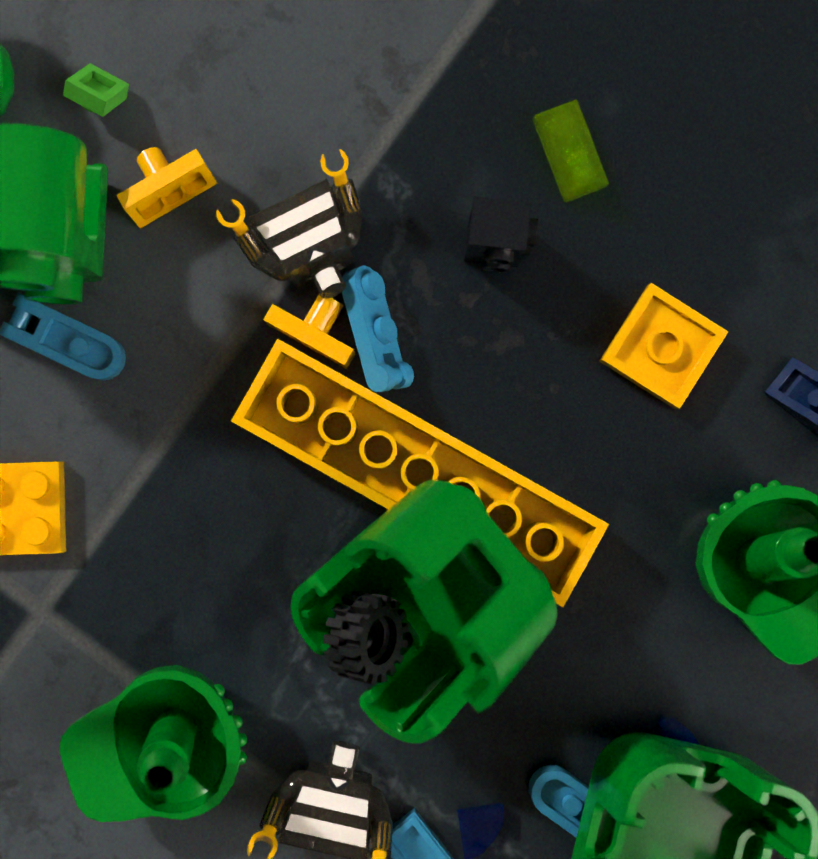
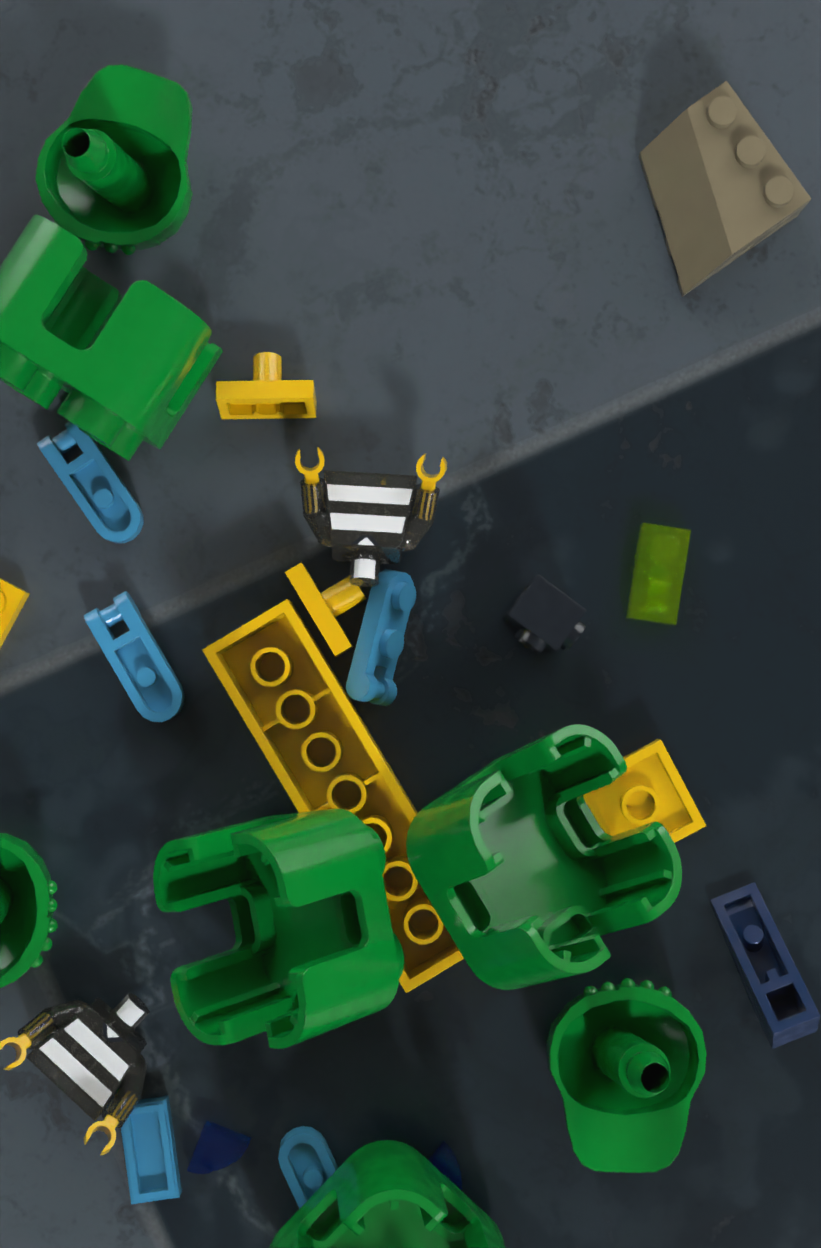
camera: 30 degrees right, 0 degrees up
bright green plate [63,63,129,117] -> none
black tyre [323,591,409,685] -> none
none -> dark azure plate [84,591,185,722]
none -> green piece [406,724,682,990]

